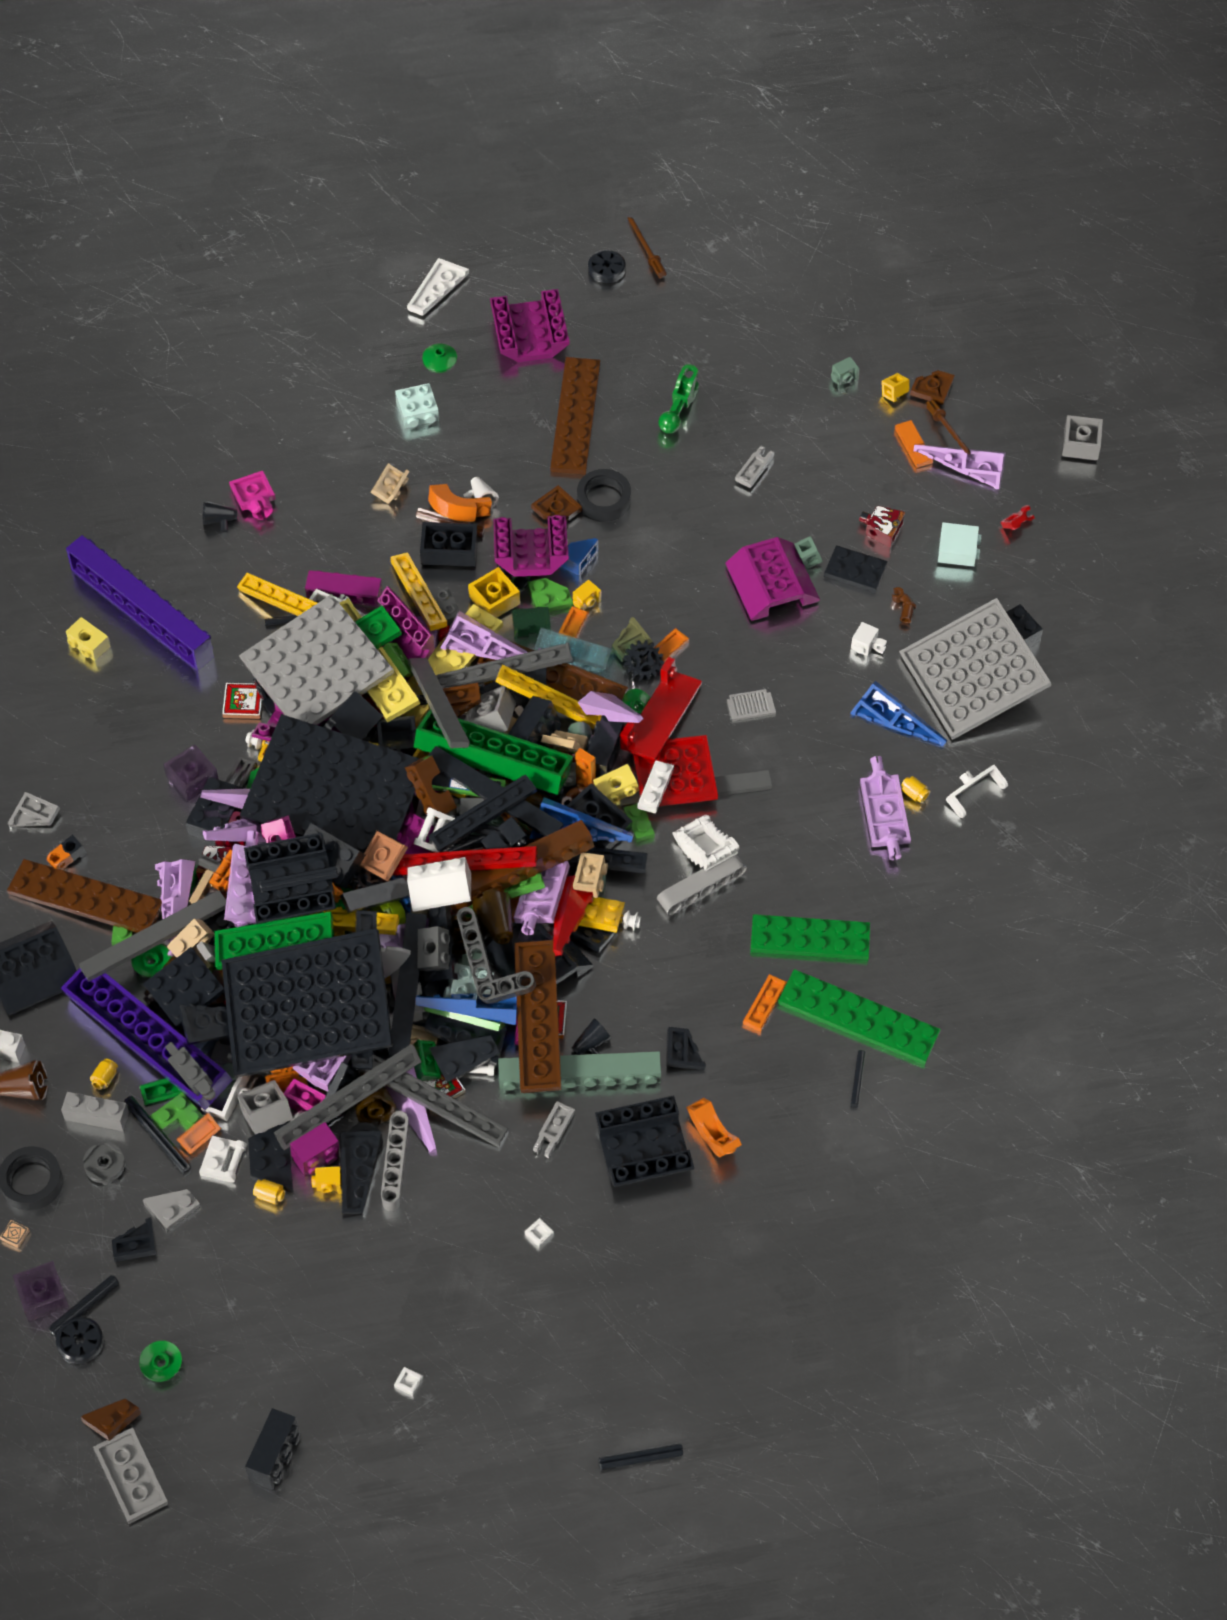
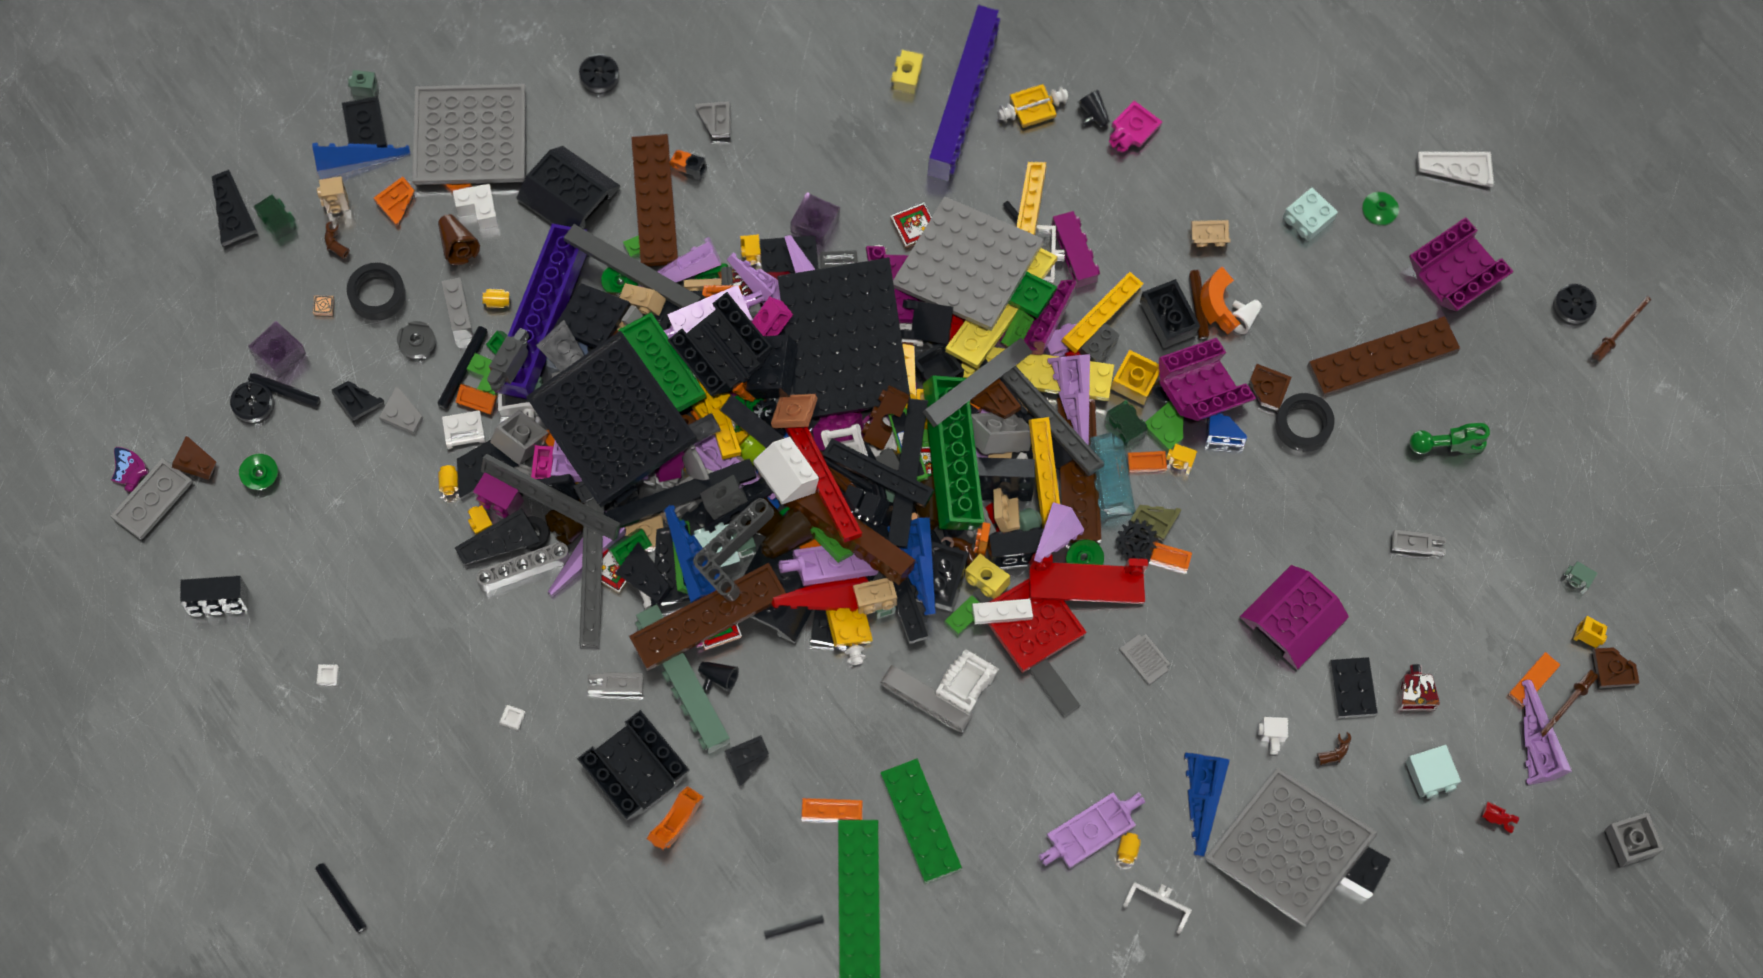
camera: 60 degrees right, 10 degrees up
sand green brick [794,536,823,569] -> none
none -> magenta arm [111,447,149,493]
none -> yellow brick [740,235,761,265]
none -> yellow plate [997,84,1069,128]

